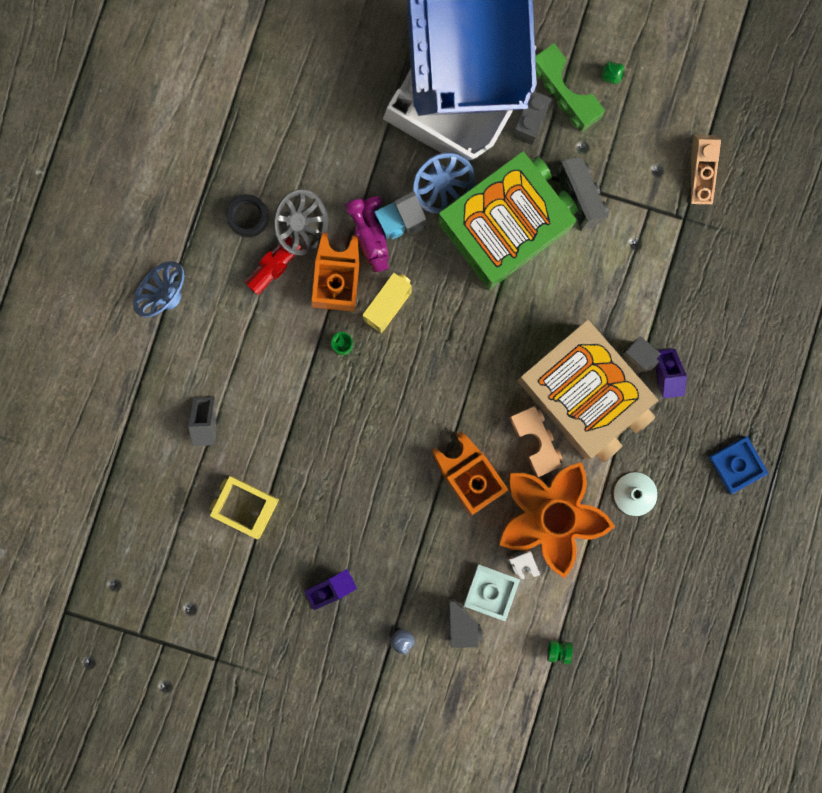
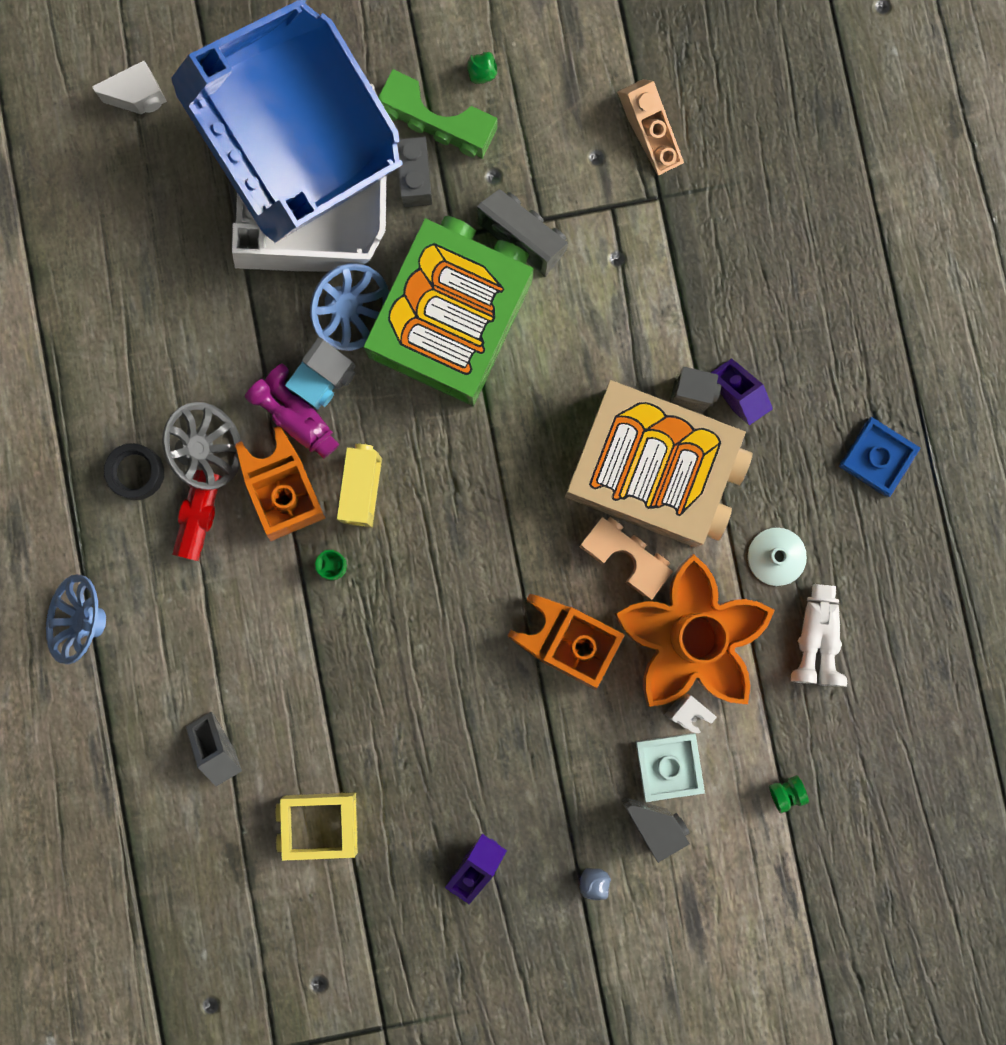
camera: 30 degrees left, 0 degrees up
none -> white piece [791,584,847,687]

